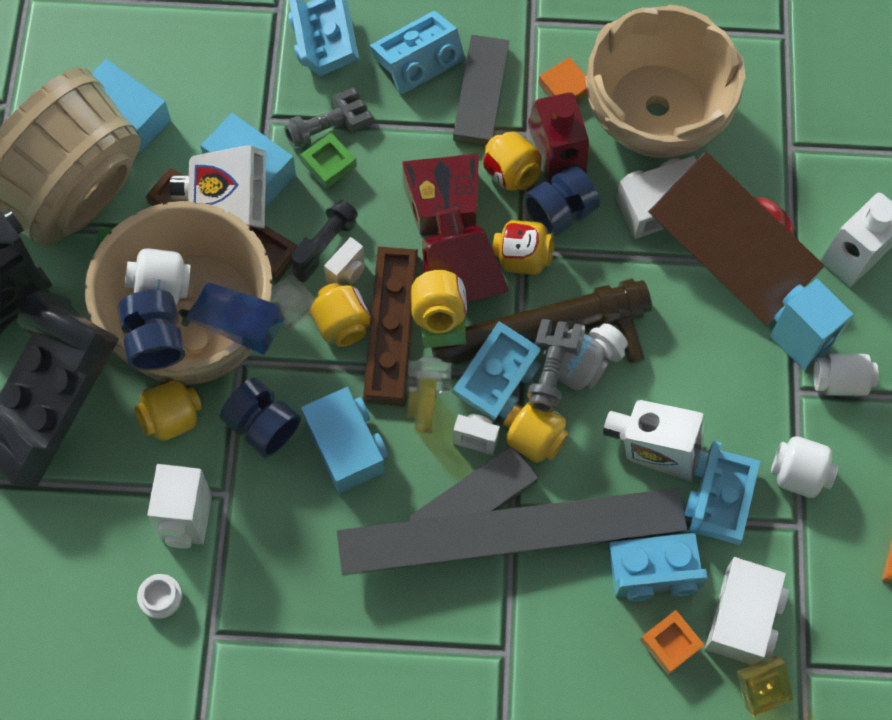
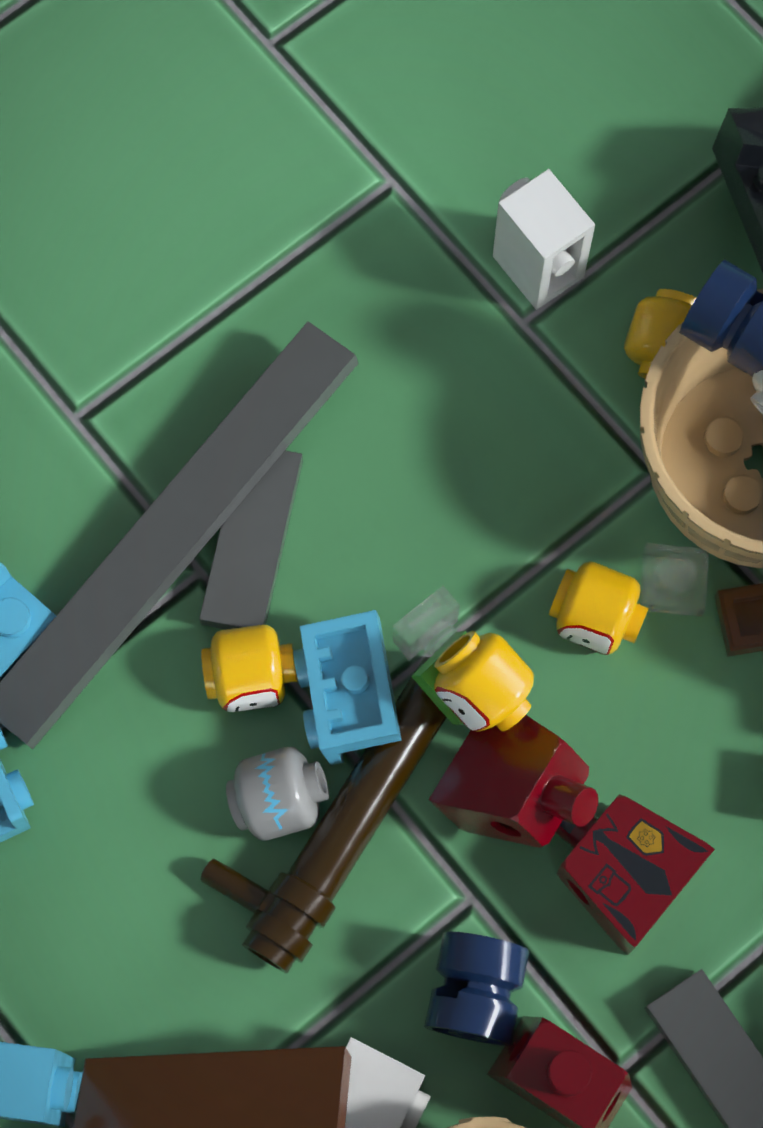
camera: 140 degrees right, 5 degrees up
white plate [137,574,182,619] -> none
clear blue slope [186,282,285,355] -> none
dark blue wheel [219,378,301,458] -> none
black hinge [292,200,358,283] -> none
medium azure brick [301,387,388,494] -> none
white plate [324,237,365,286] -> none
reddish brown tile [363,247,418,406] -> none
clear yellow plate [408,378,437,433] -> none
white plate [453,414,500,455] -> none
yellow head [483,131,542,191] -> none
head [492,220,554,275] -> none
dark grey hinge [527,319,585,412] -> none
white plate [588,323,628,362] -> none
white torso [603,400,704,482] -> none

